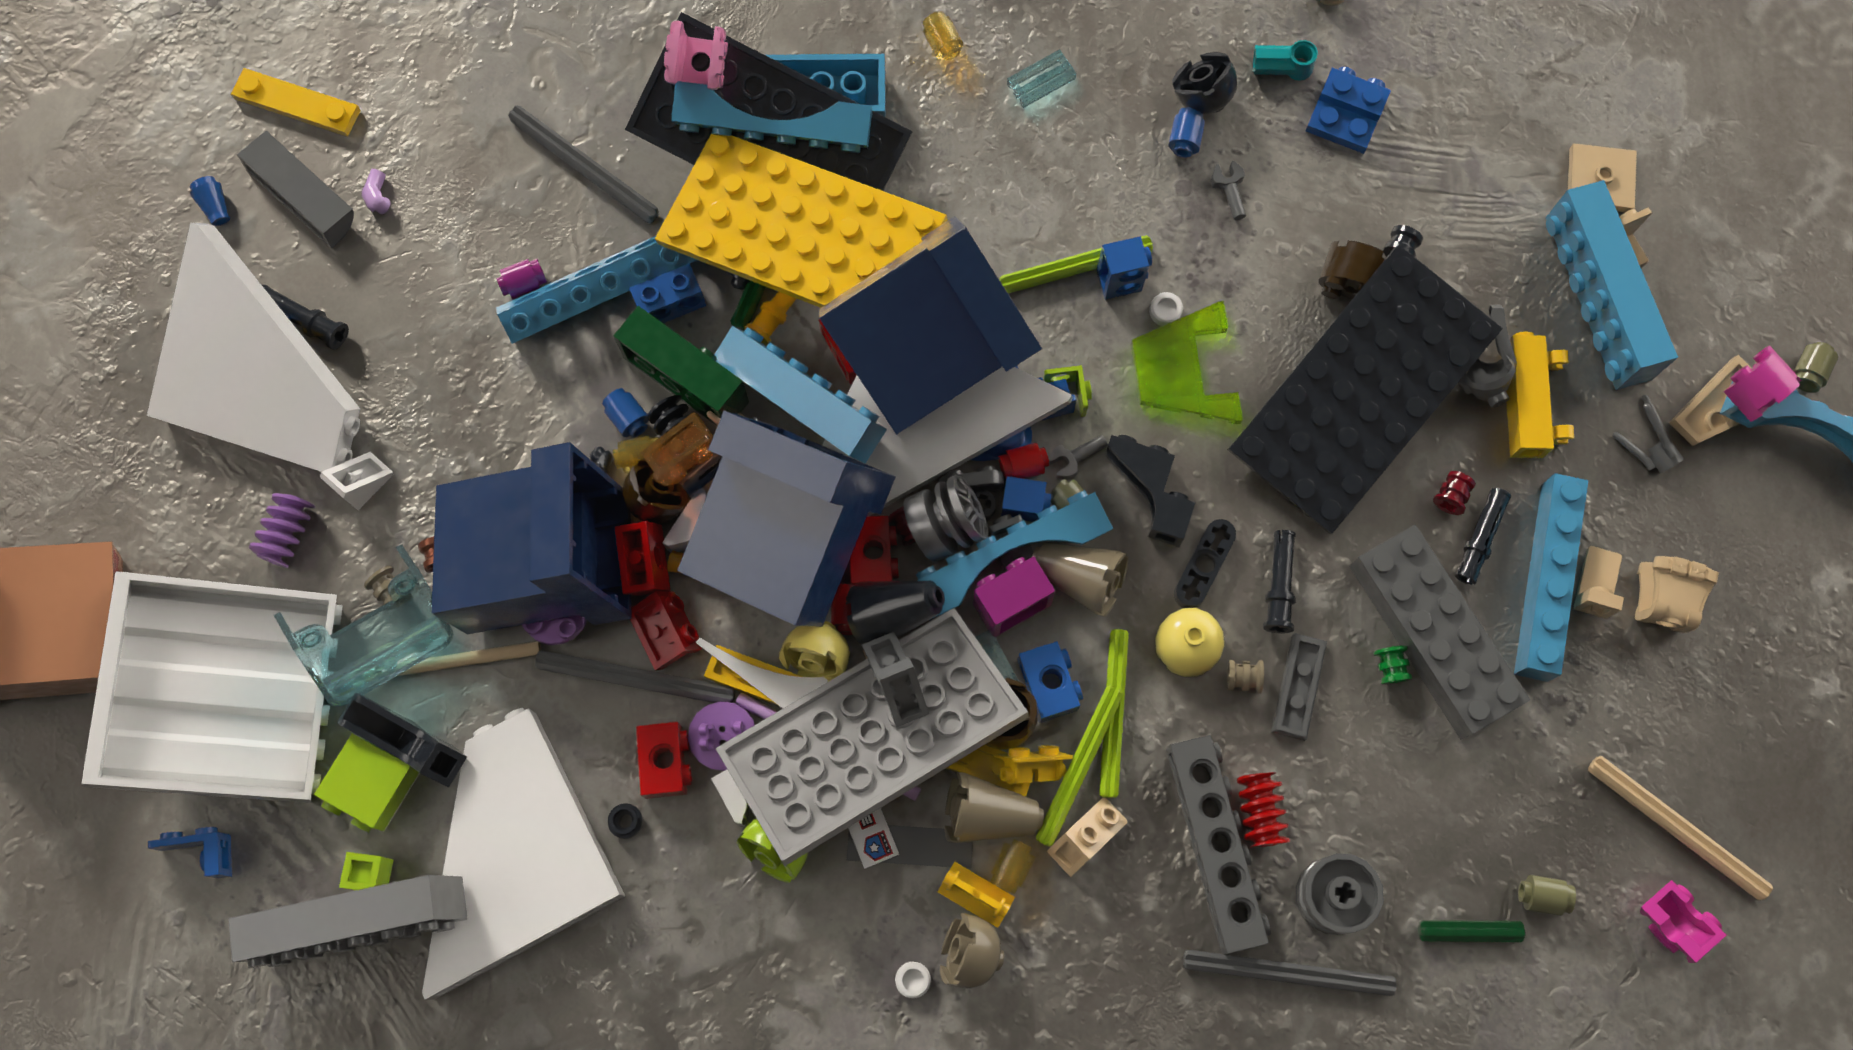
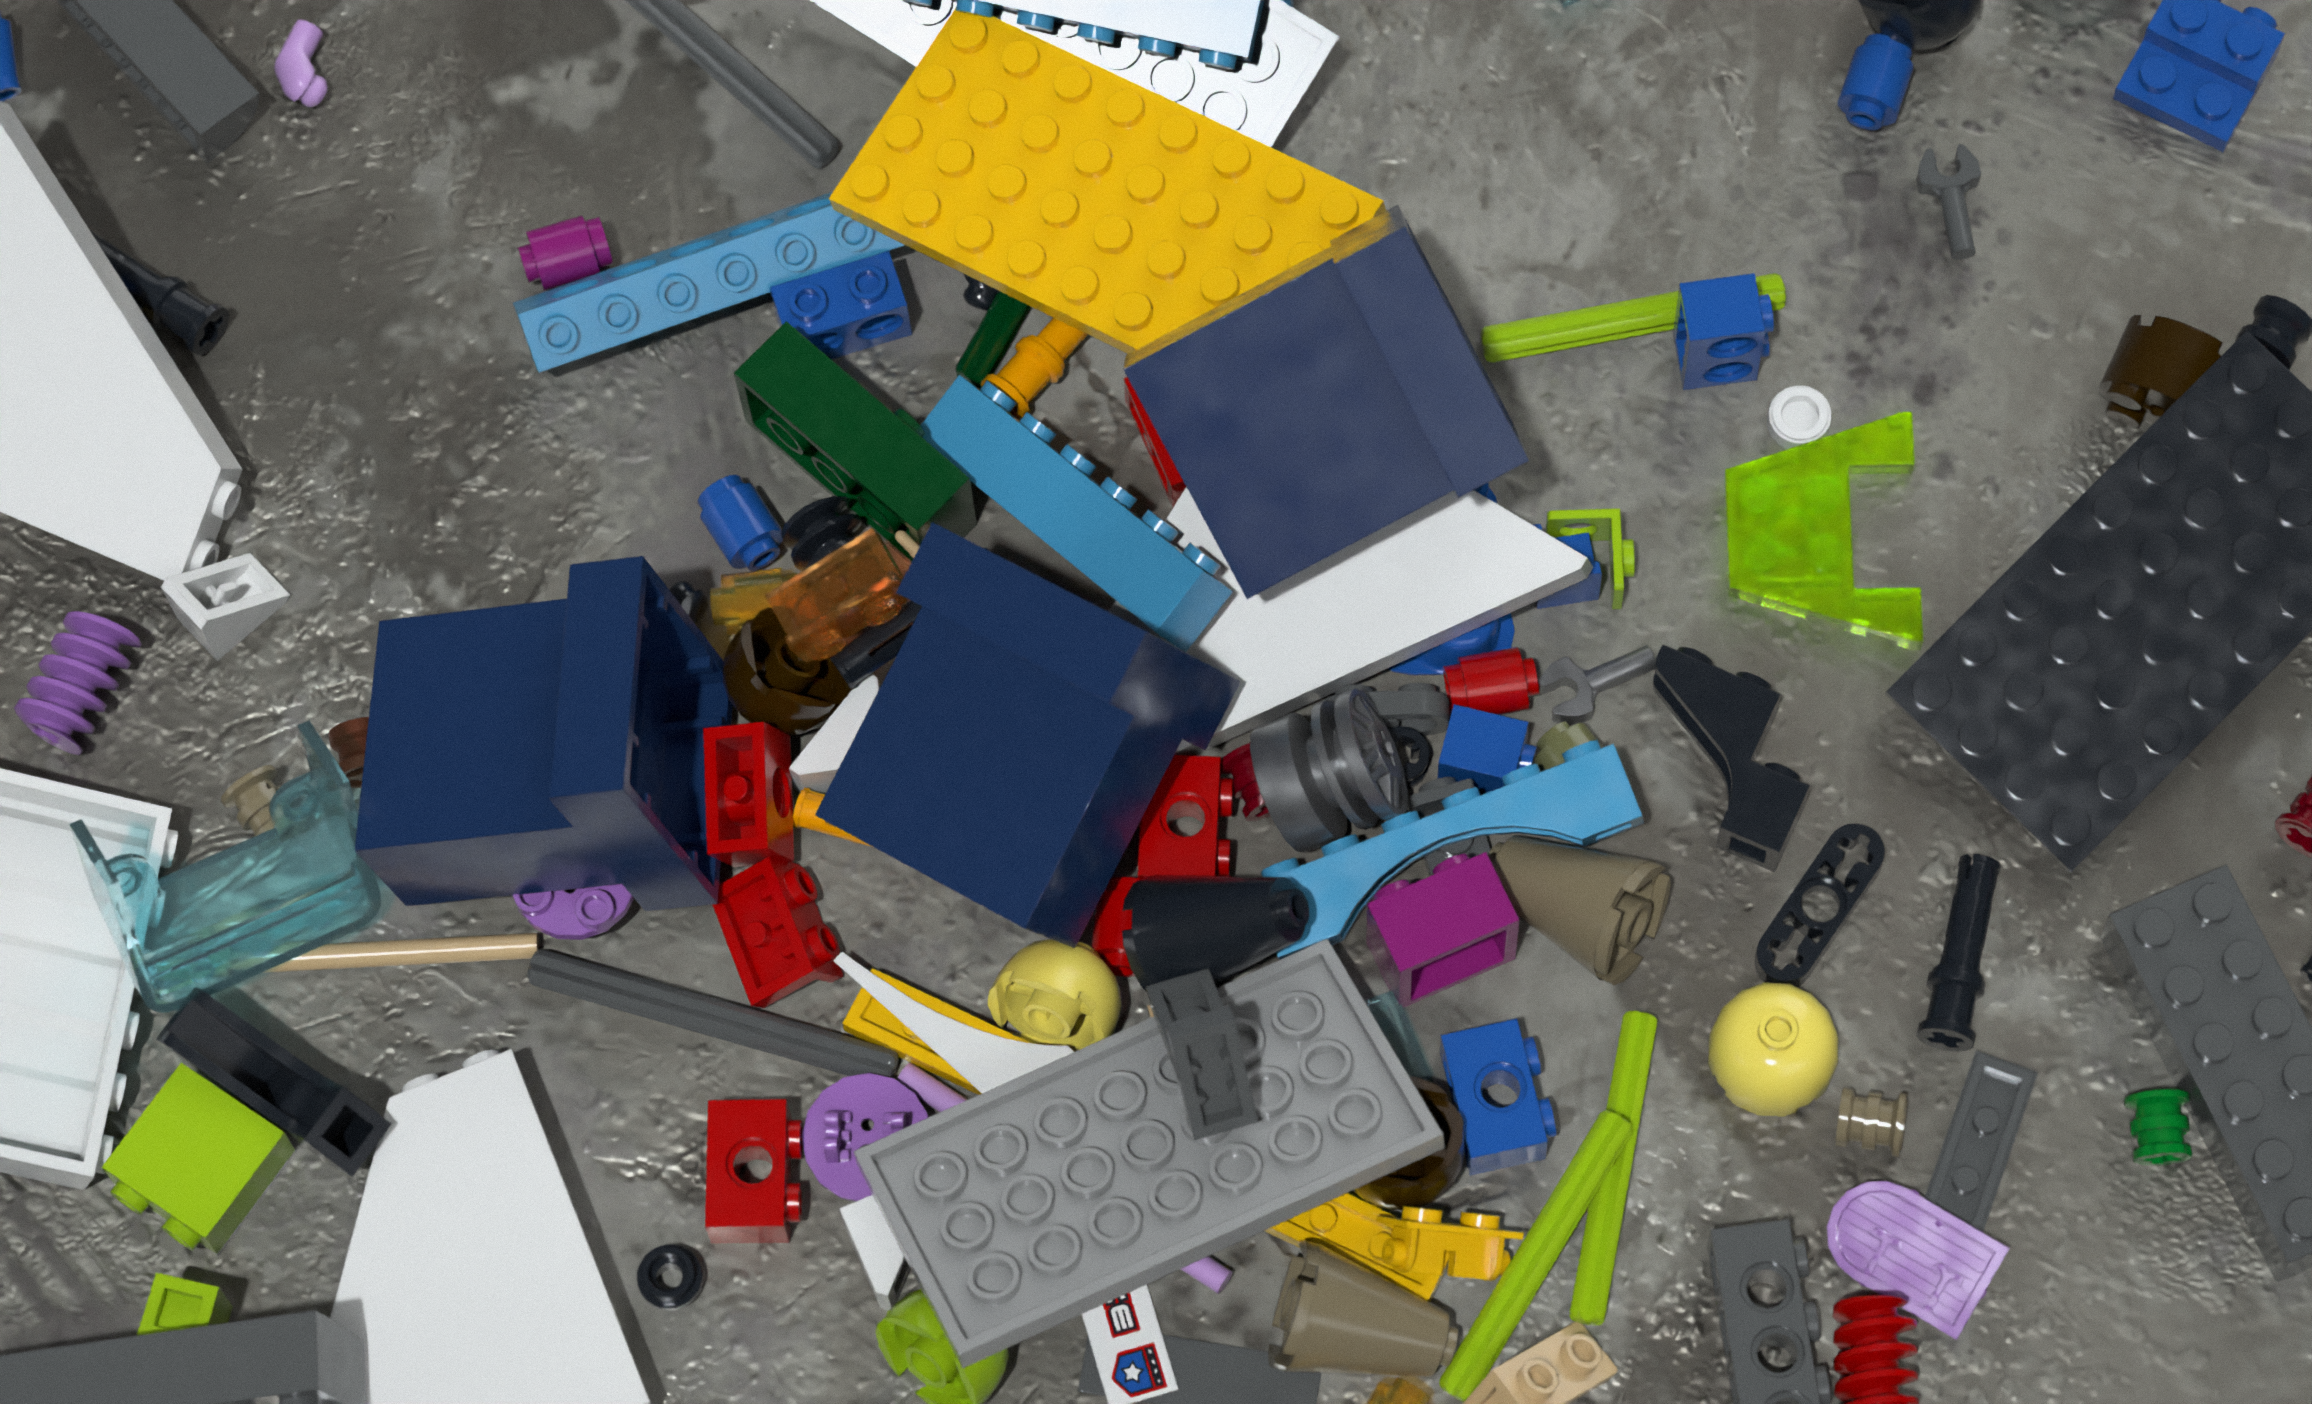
camera: 10 degrees right, 5 degrees down
none -> window [1827,1181,2010,1340]

